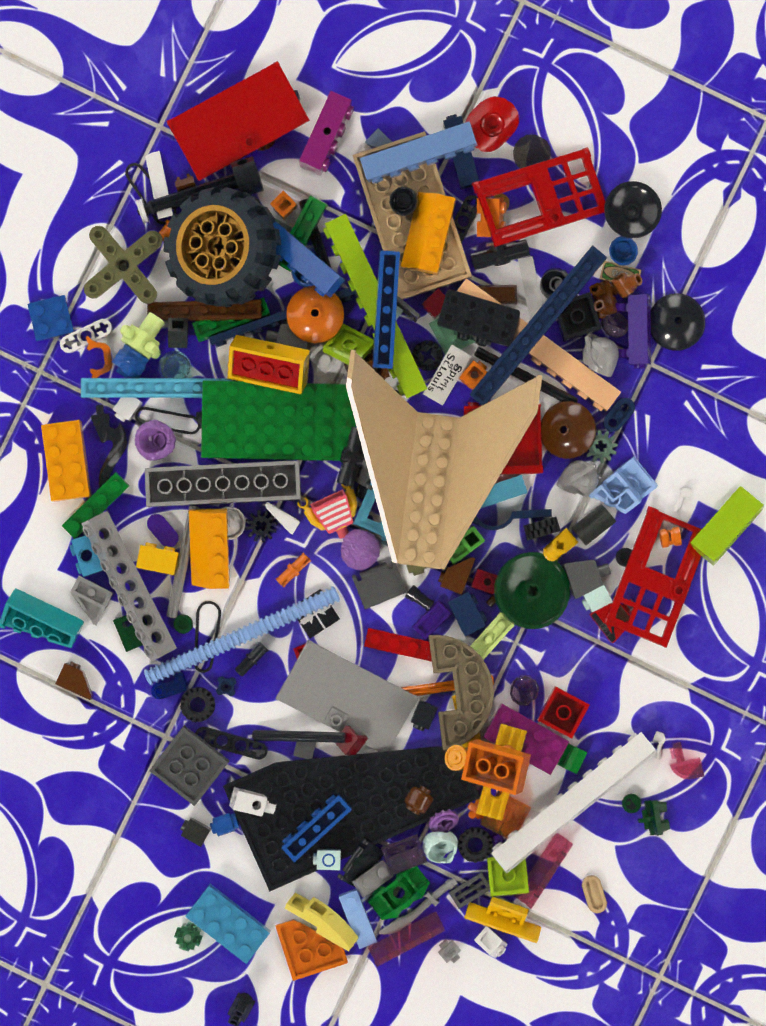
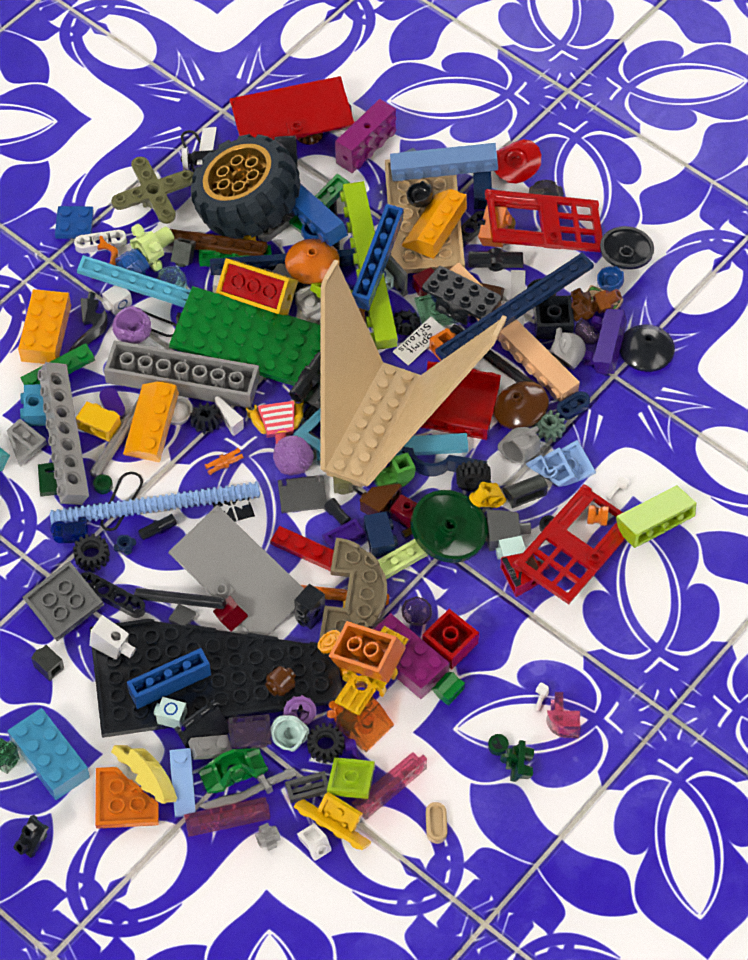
camera: 15 degrees right, 30 degrees down
blue brick [210,813,240,837] -> none
orange brick [270,190,297,220] -> none
white brick [491,732,656,873] -> none

